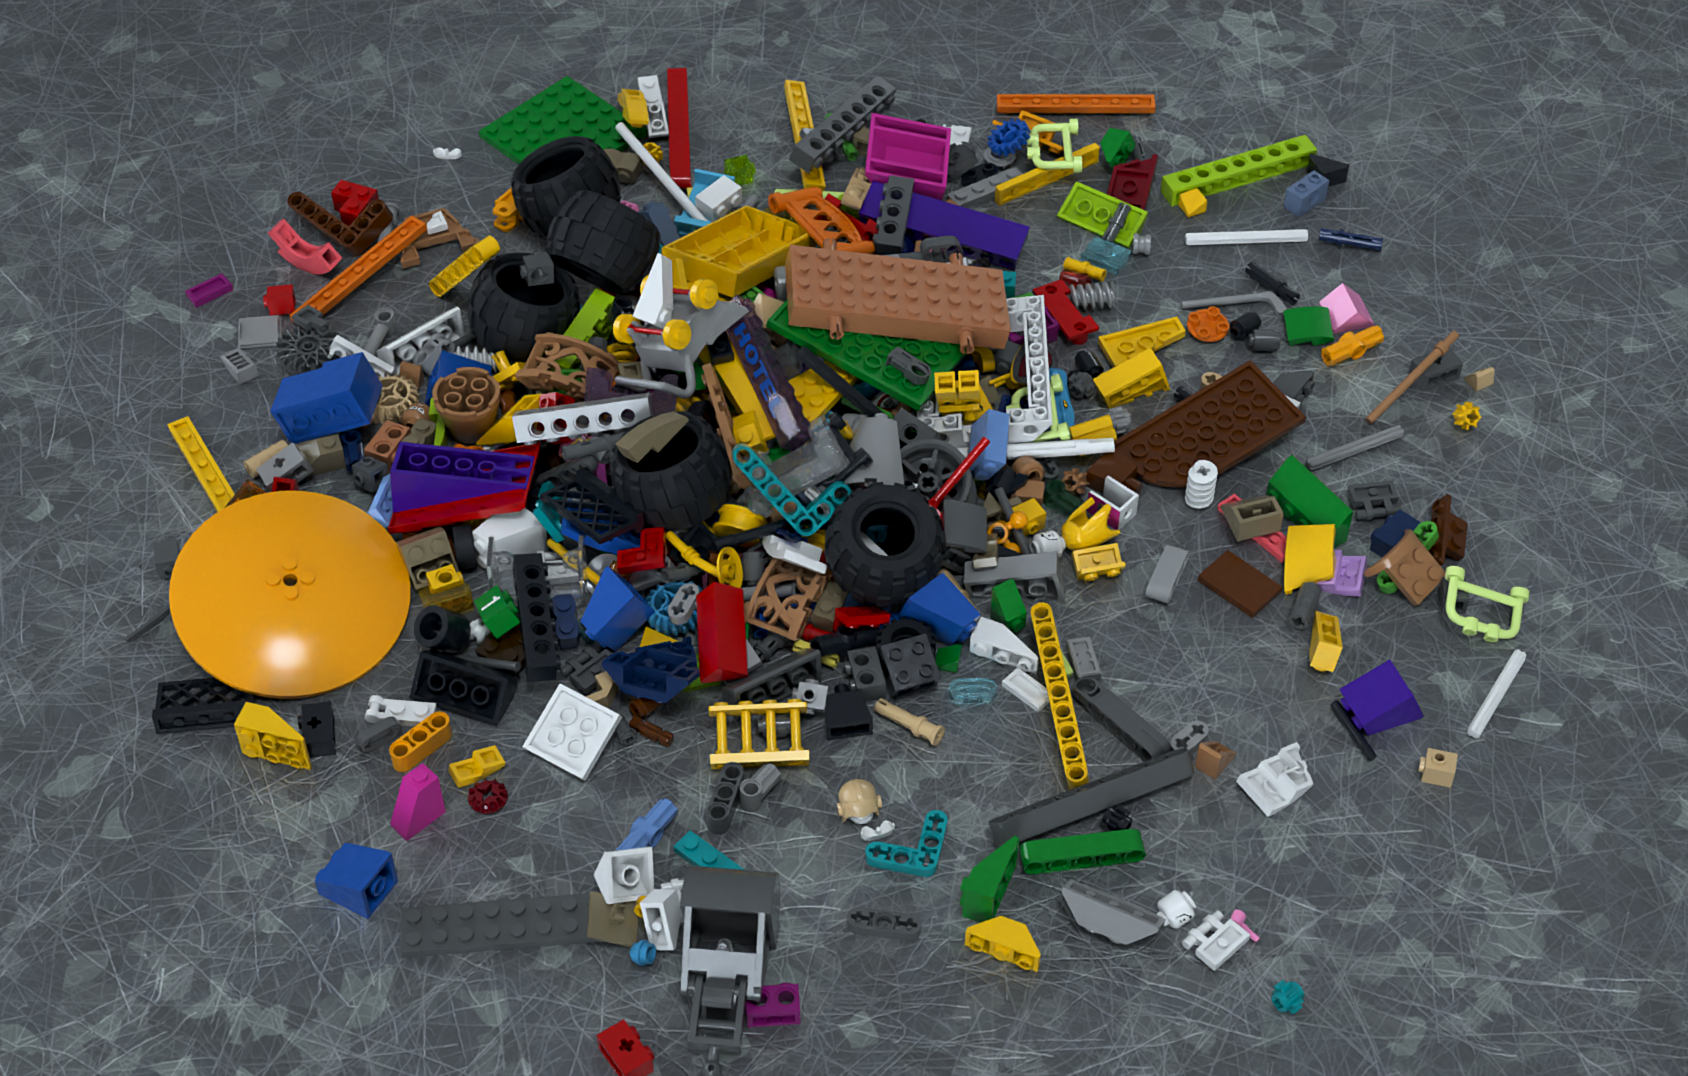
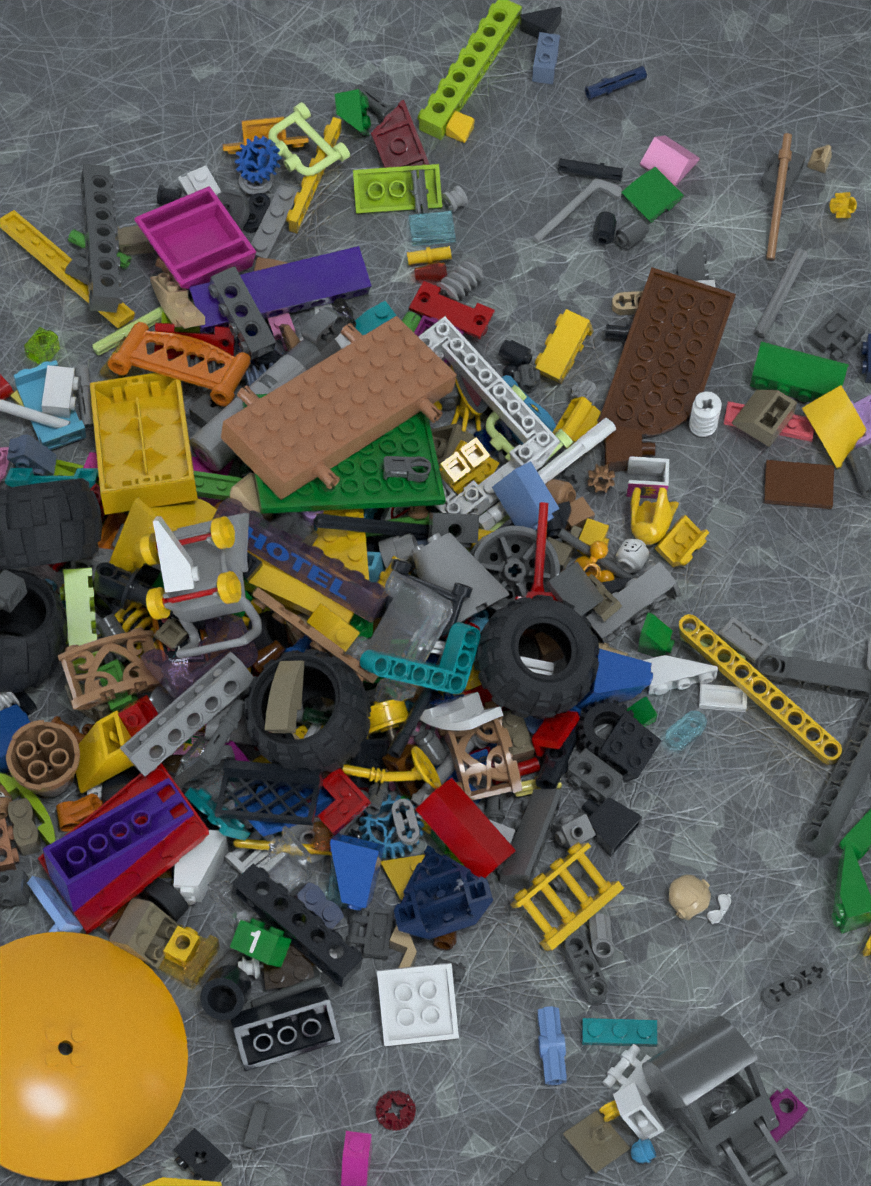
camera: 40 degrees left, 15 degrees up
white plate [365,695,437,727] -> none
light orange beam [389,711,452,772] -> none
yellow slope [448,745,506,788] -> none
yellow plate [491,350,526,392] -> none
white slope [594,847,654,904] -> none
reddish brown axle [629,716,674,746] -> none
teal beam [865,810,948,877] -> none
tan pin [874,698,945,746] -> none
orange plate [996,94,1156,114] -> none
clear green piece [1043,479,1084,516] -> none
yellow wing [1098,316,1186,368] -> none
light grey beam [1145,544,1189,604] -> none
white axle [1185,229,1308,245] -> none
orange dish [1187,306,1230,342] -> none
light orange piece [1320,325,1384,366] -> none

